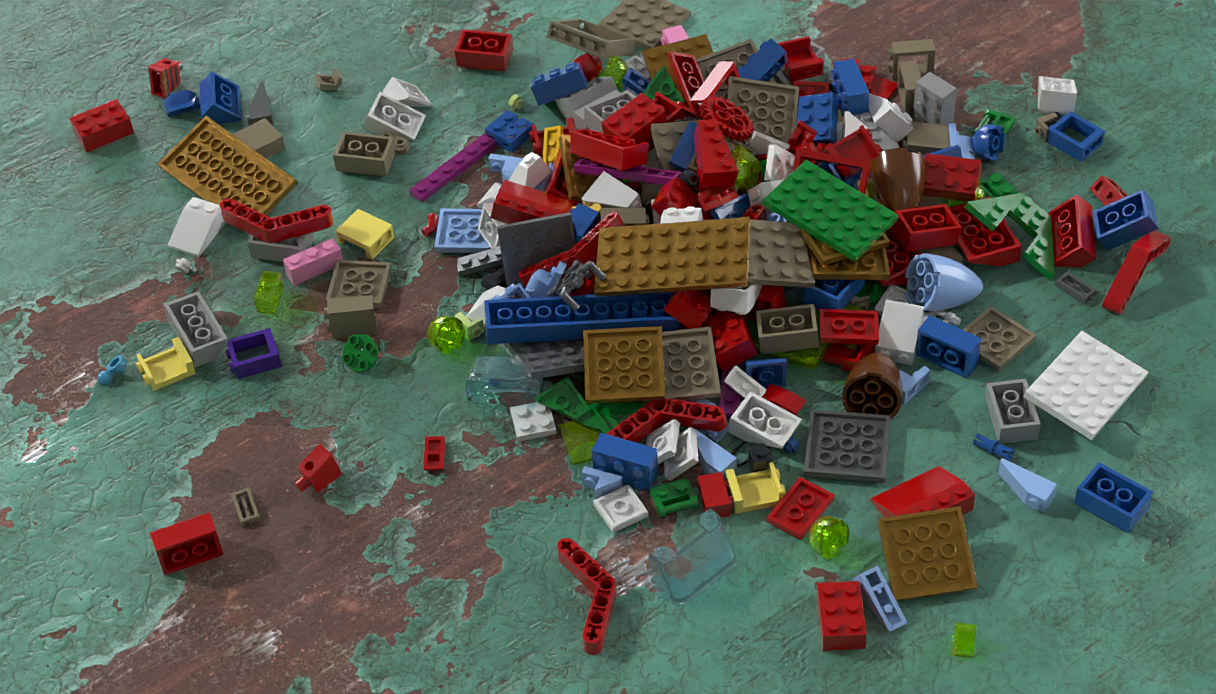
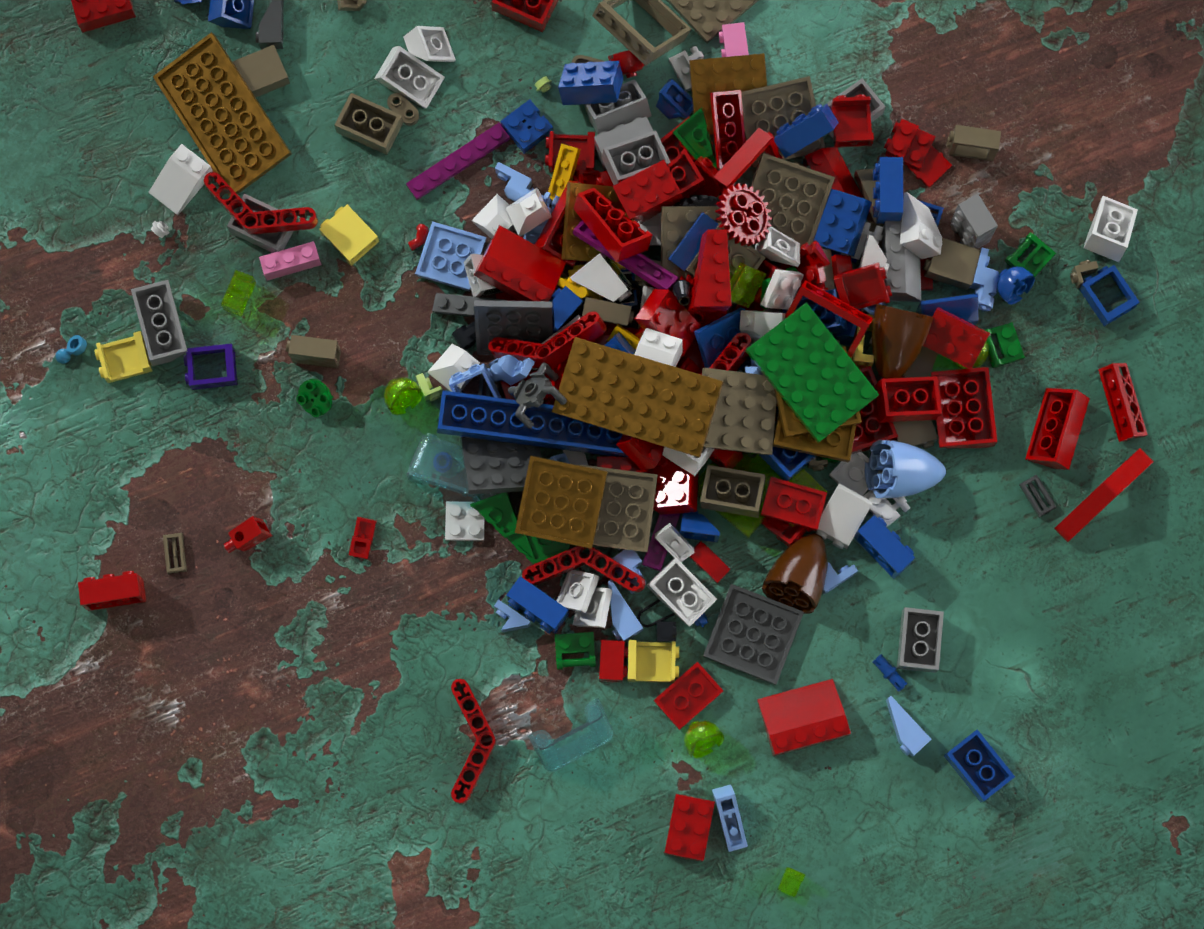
camera: 10 degrees right, 30 degrees up
dark tan plate [326,260,392,308] -> none
clear neon green piece [559,421,599,465] -> none
white plate [593,484,649,533] -> none
clear neon green cylinder [598,55,629,89] -> none
red bracket [698,188,739,211] -> none
red panel [794,81,831,97] -> none
pearl gold plate [877,506,978,602] -> none
dark tan window [897,61,921,116] -> none
dark tan plate [963,306,1037,372] -> none
green wing [964,193,1055,280] -> none
white plate [1023,331,1149,440] -> none
blue brick [1093,189,1159,251] -> none

